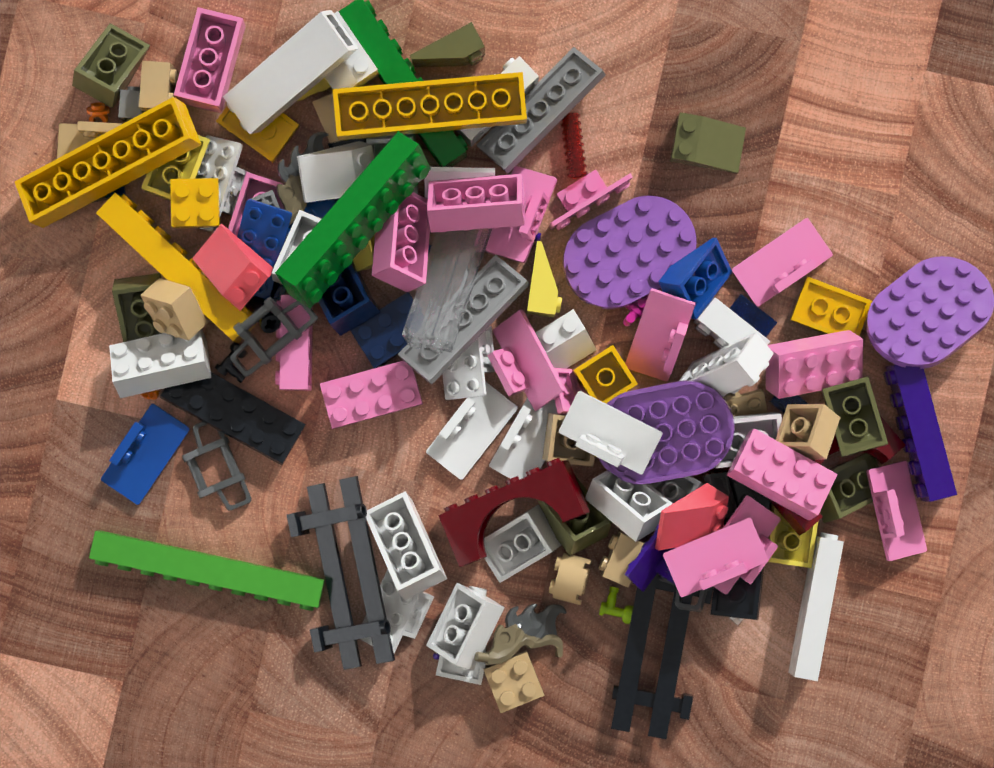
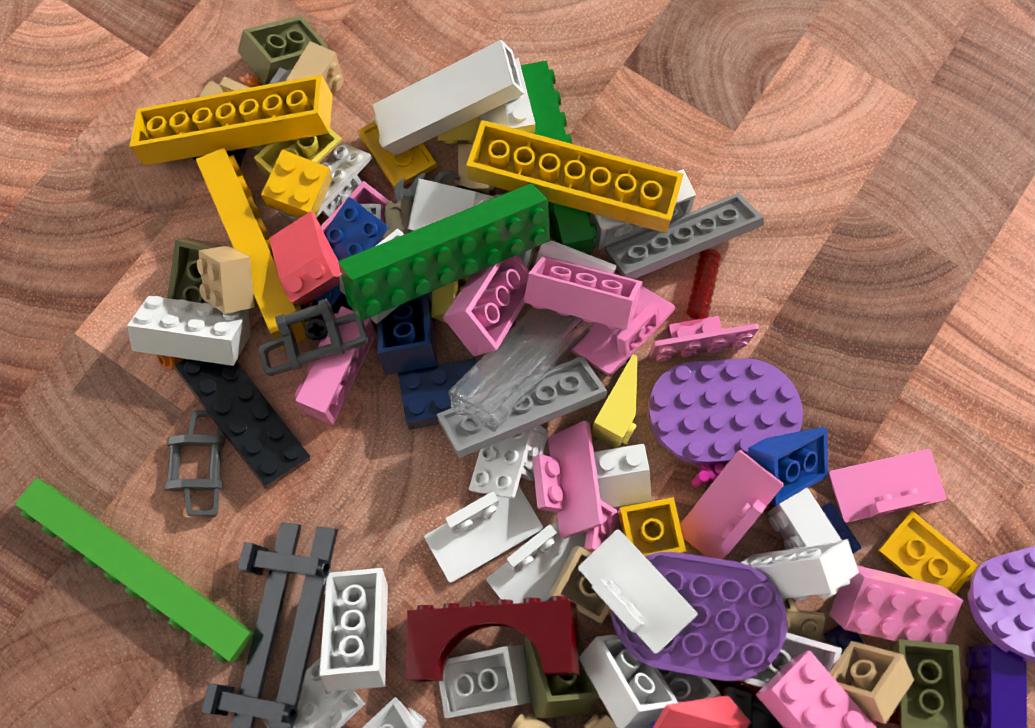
camera: 25 degrees right, 15 degrees down
blue bracket [101,404,190,505] -> none
bright pink brick [174,7,246,114] -> none
black piece [215,342,248,383] -> none
bright pink brick [320,360,423,429] -> none
olive slope [410,22,485,67] -> none
olive slope [670,112,746,174] -> none

